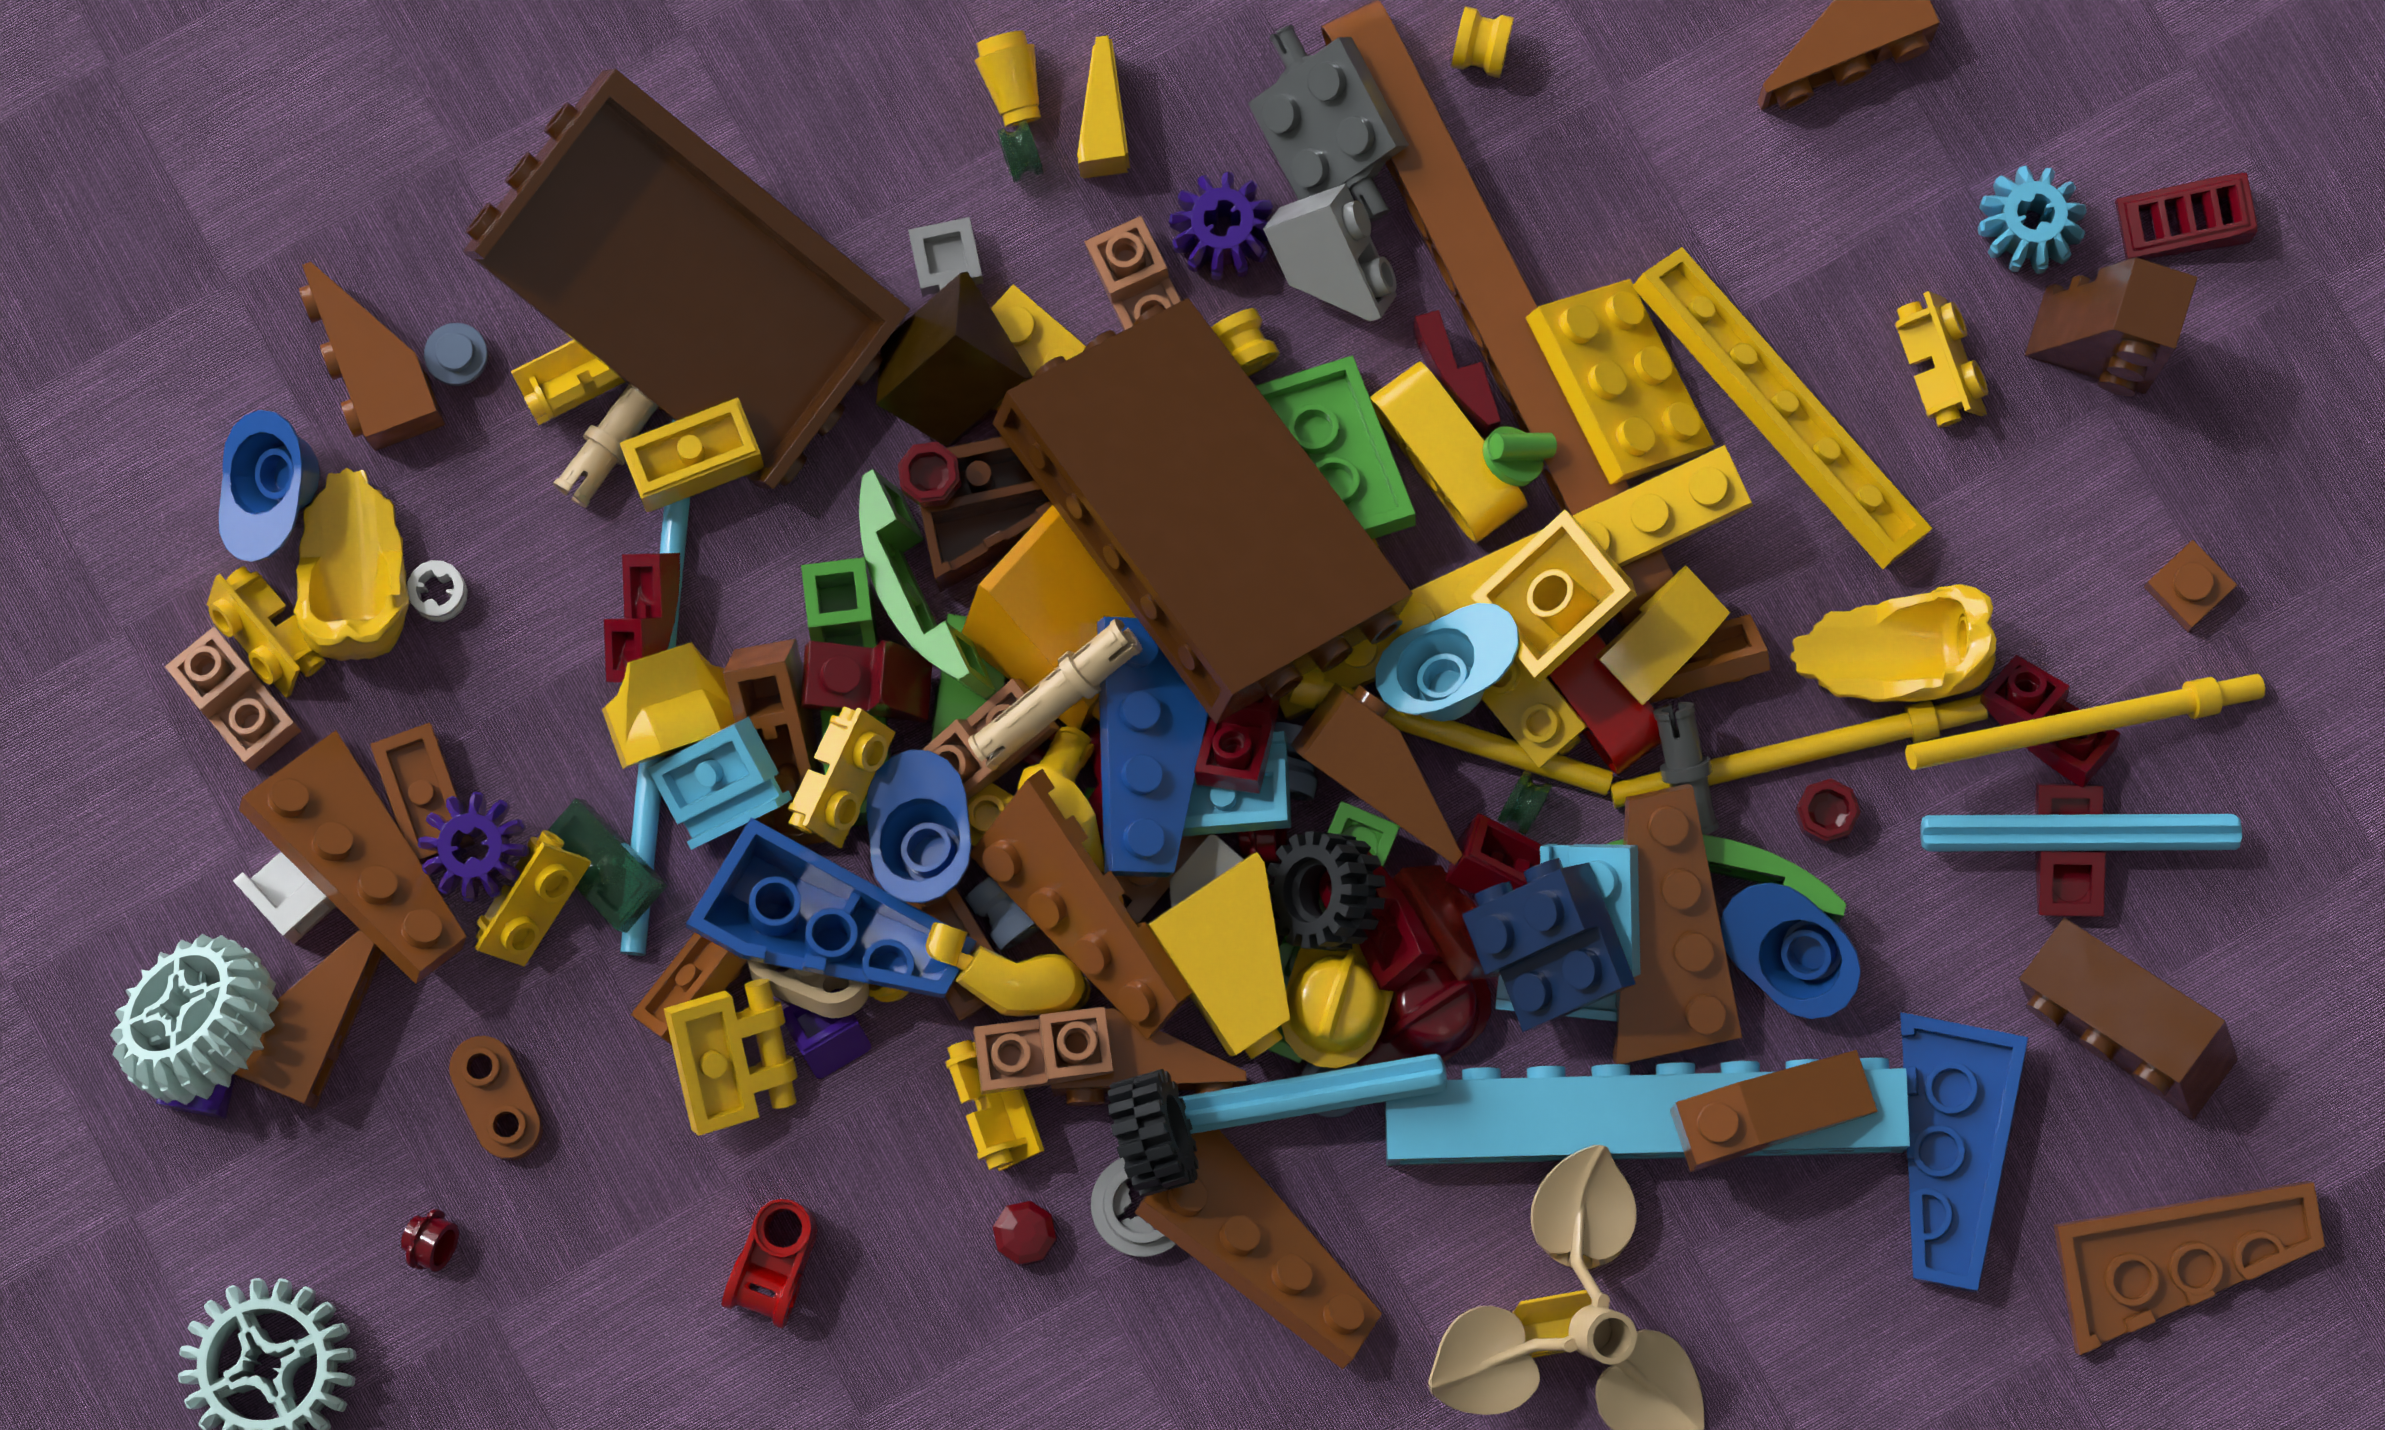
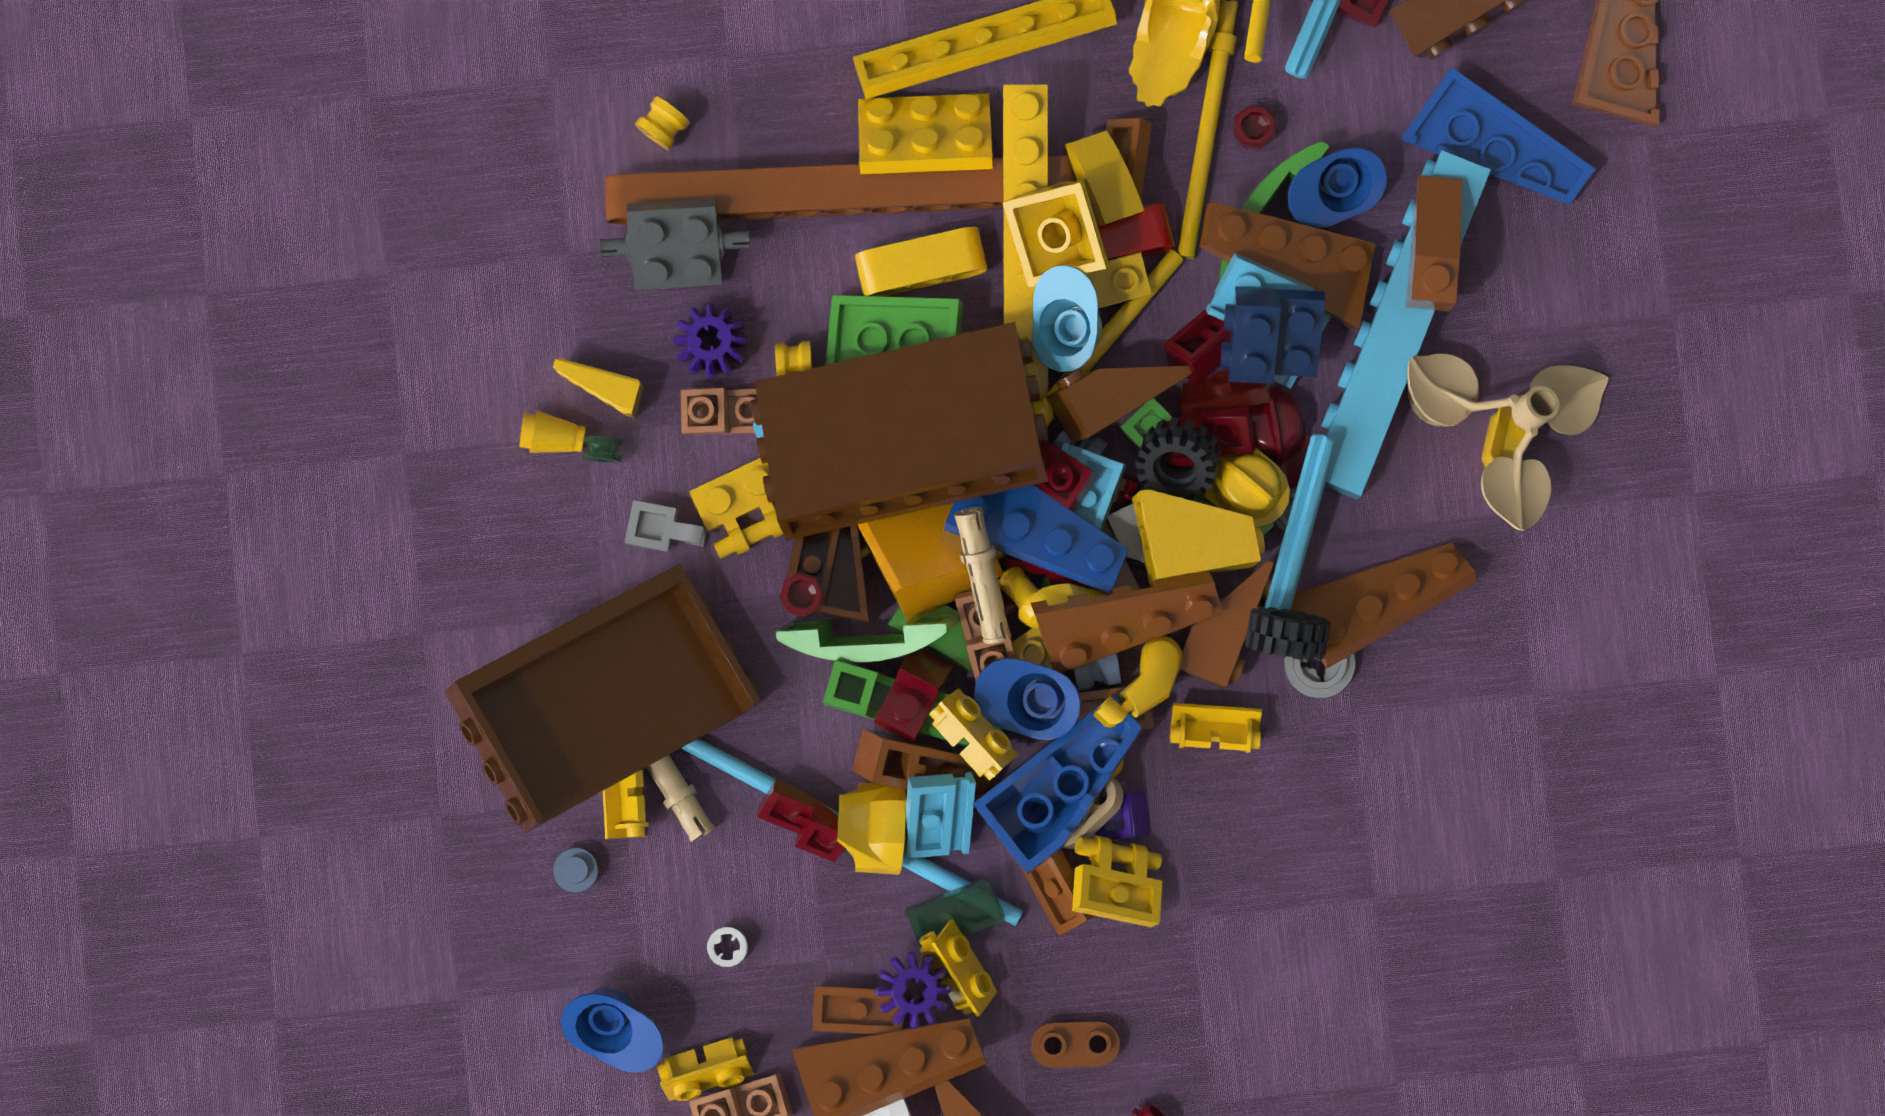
camera: 65 degrees left, 5 degrees up
yellow hair [293,468,409,661] -> none
dark orange slope [299,261,446,451] -> none
yellow slope [619,397,764,512] -> none
red piece [721,1198,817,1329] -> none
dark brown slope [876,271,1033,447] -> none
nougat slope [973,1007,1113,1095] -> none
dark red tile [993,1201,1057,1266] -> none
light grey slope [1263,183,1397,322] -> none
dark red slope [1413,310,1501,438] -> none
bright green plate [1483,426,1557,486] -> none
clear green bush [1497,770,1553,836] -> none
dark grey pin [1653,702,1719,835] -> none

